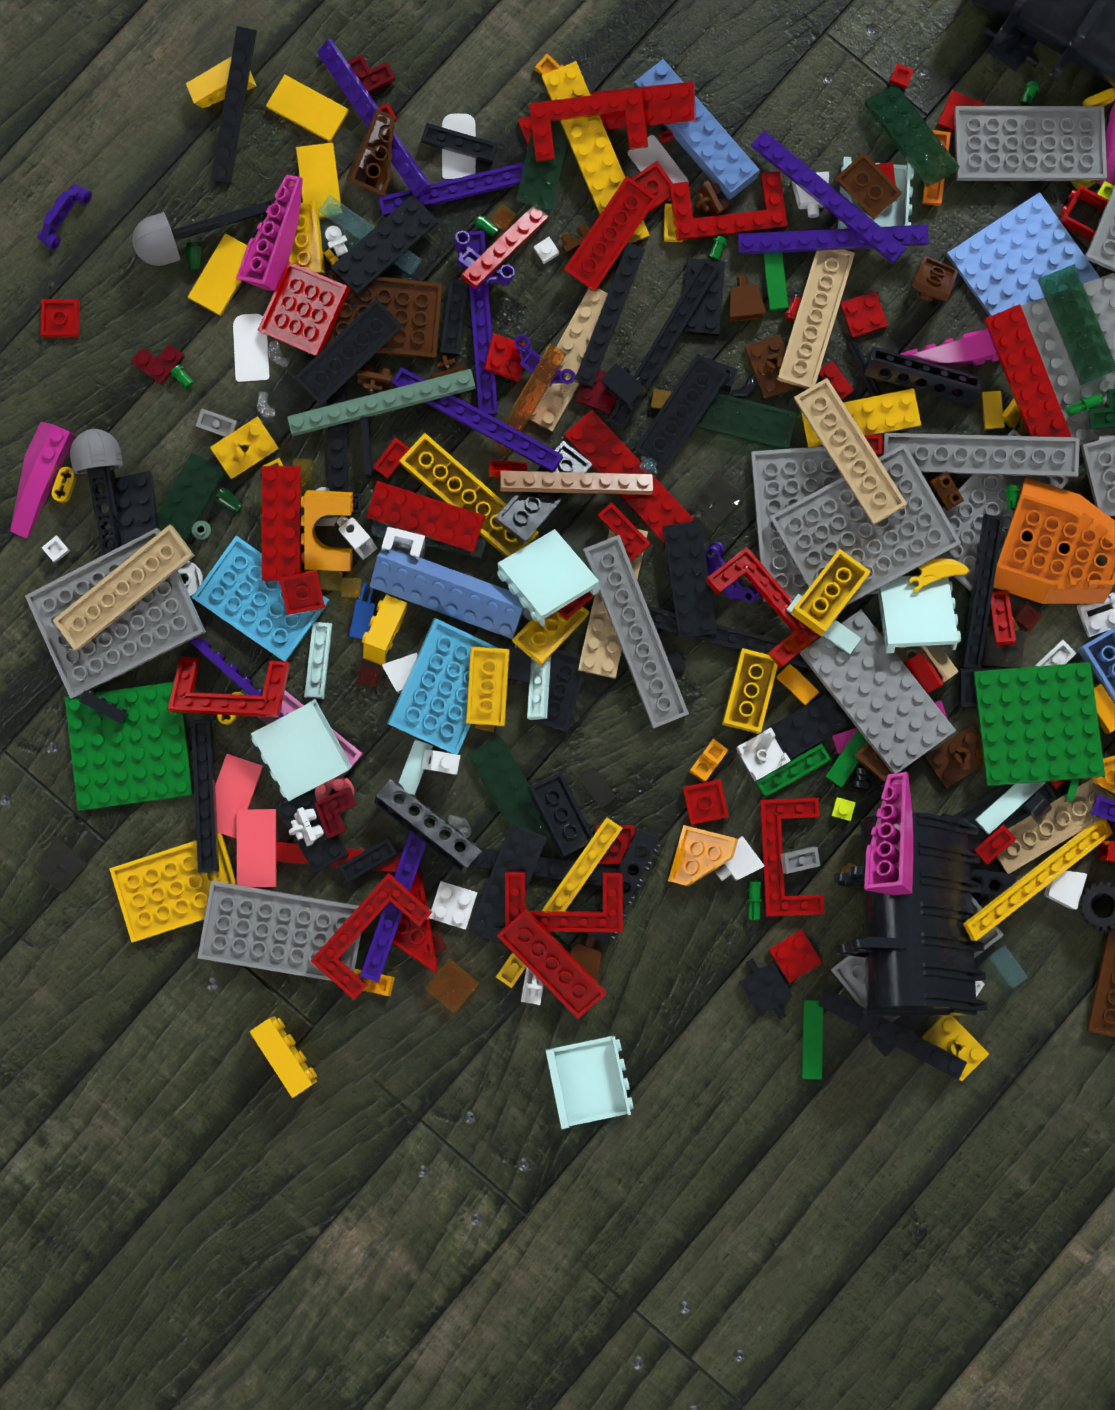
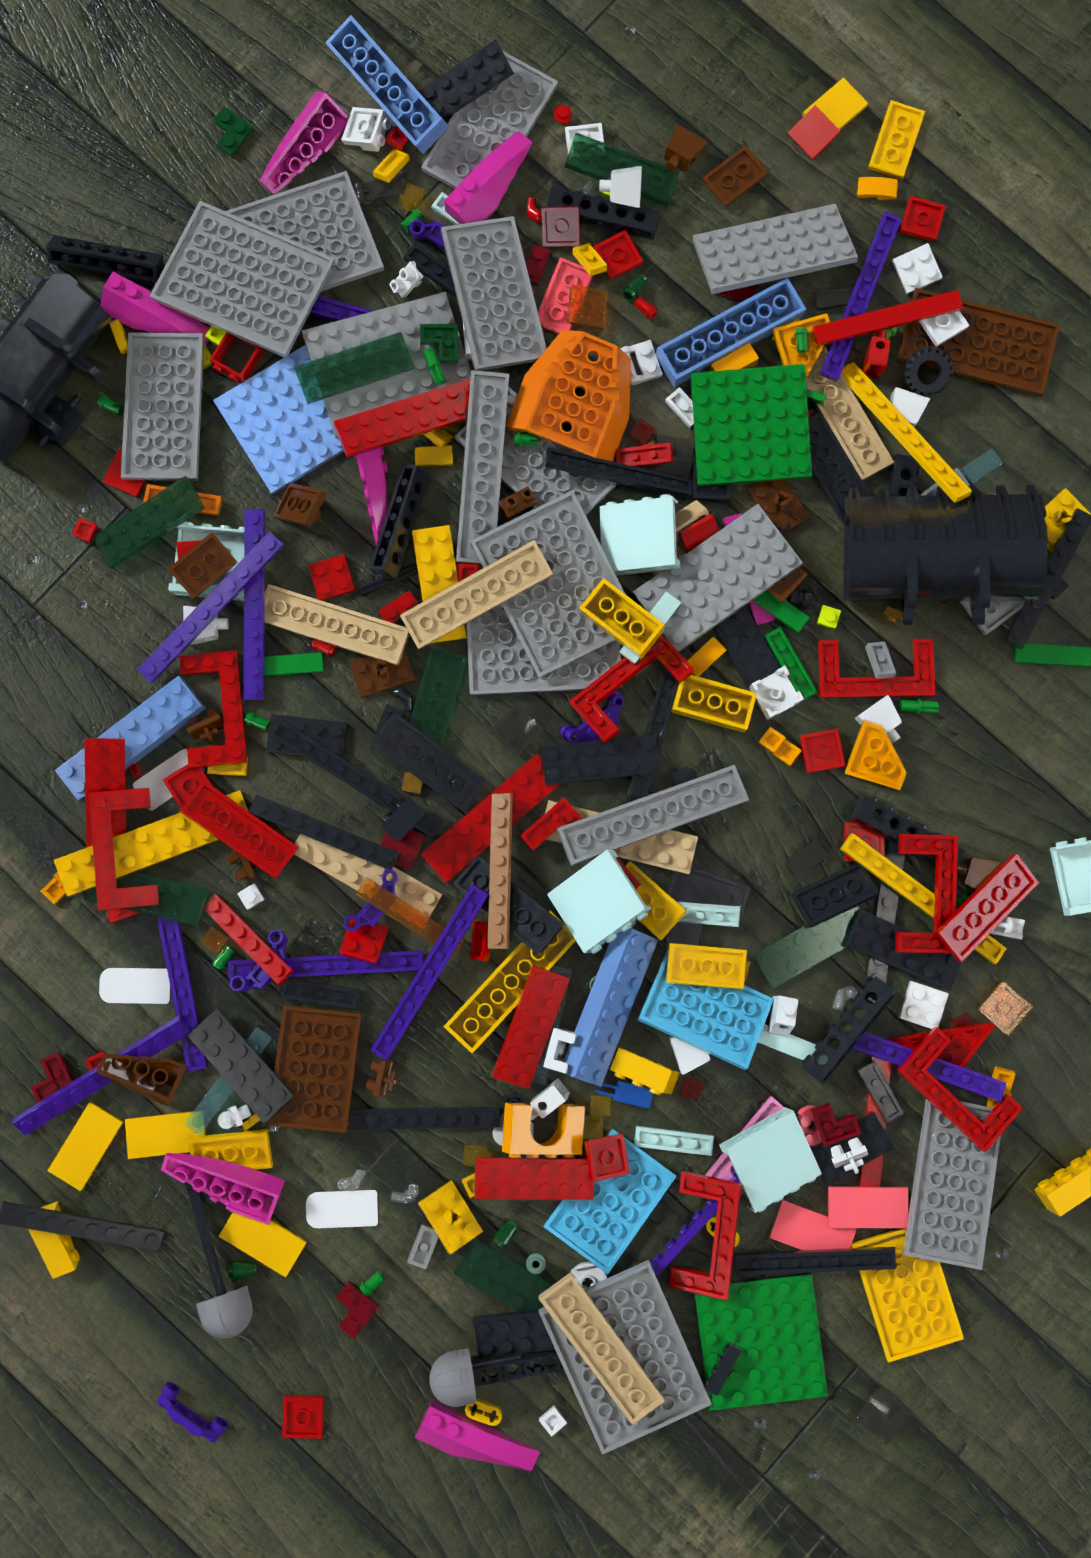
camera: 90 degrees left, 0 degrees up
plate [258,261,350,356] -> none
sand green plate [287,369,476,436] -> none
black plate [294,298,403,405] -> none
black tile [360,418,374,478] -> none
red plate [373,437,410,480] -> none
black plate [421,123,498,163] -> none
reddish brown hips [431,355,466,378] -> none
clear light blue plate [639,456,658,474] -> none
reddish brown torso [728,276,766,322] -> none
black plate [740,958,793,1020] -> none
red plate [768,929,822,983] -> none
dark pink wedge [864,772,913,895] -> none
yellow piece [908,558,969,593] -> none
red plate [974,824,1016,865] -> none
light aqua tile [975,782,1046,834] -> none
black brick [1021,792,1052,823] -> none

